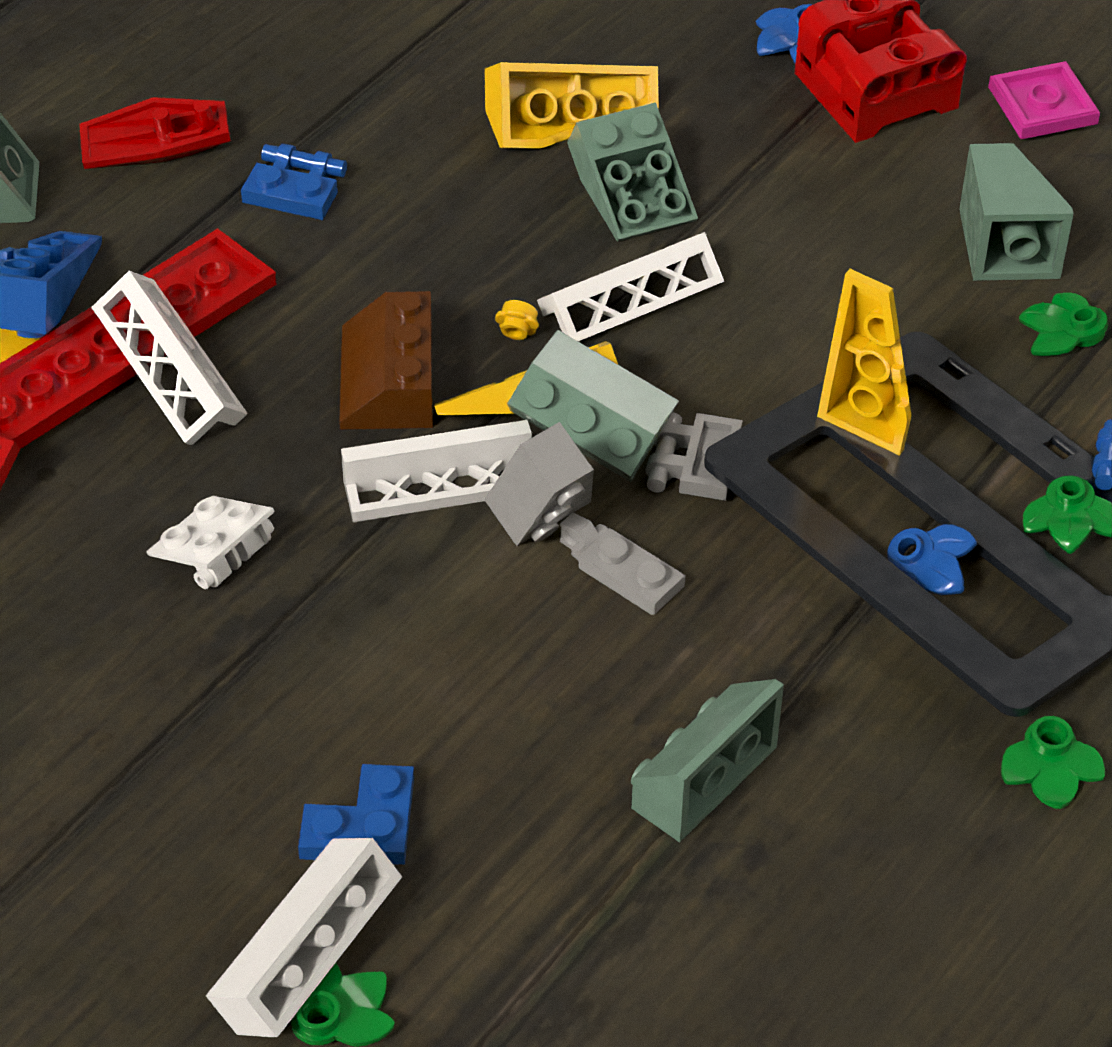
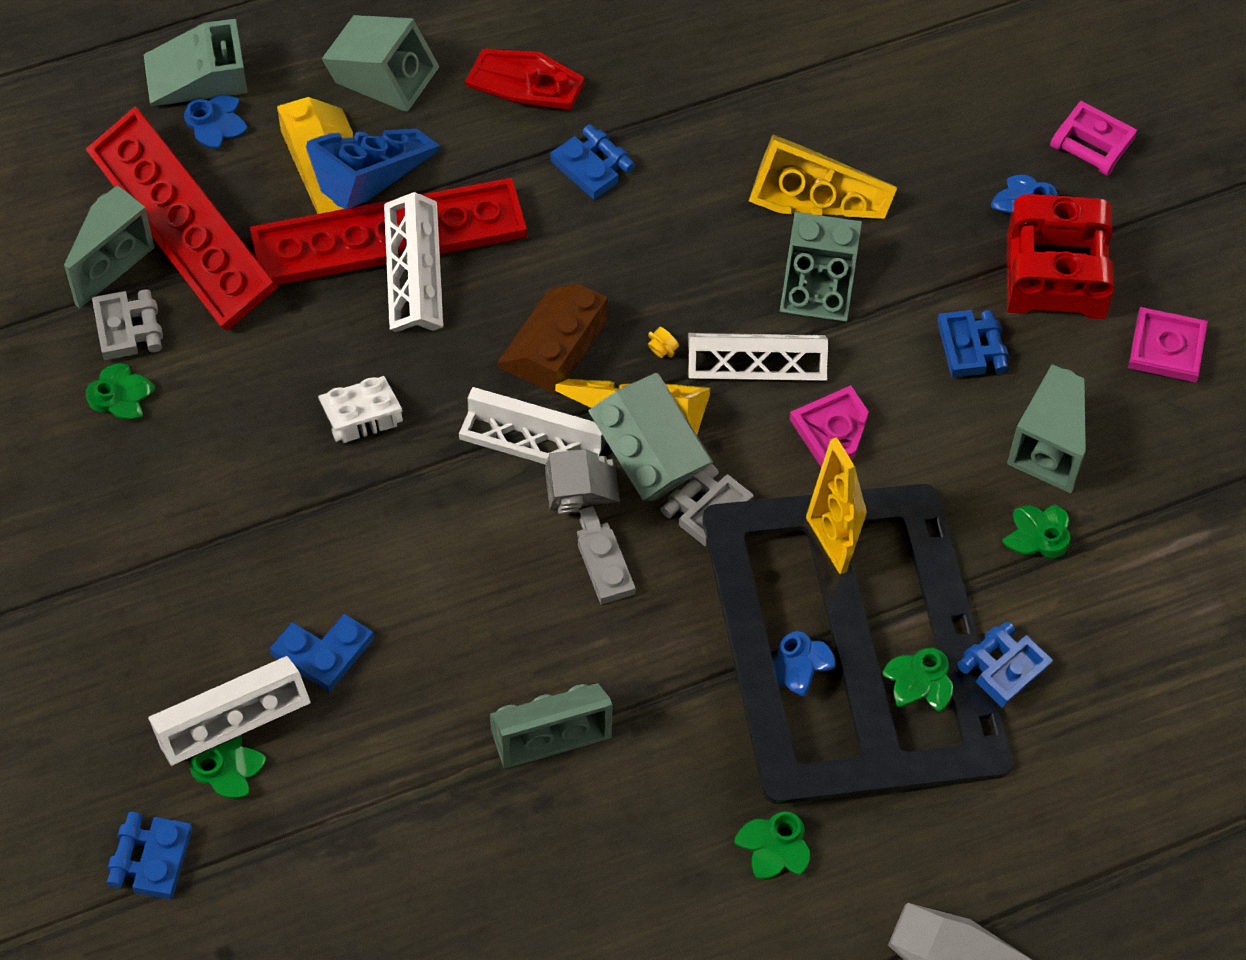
camera: 30 degrees right, 10 degrees up
none -> dark pink plate [790,385,869,467]
none -> blue plate [937,310,1009,378]

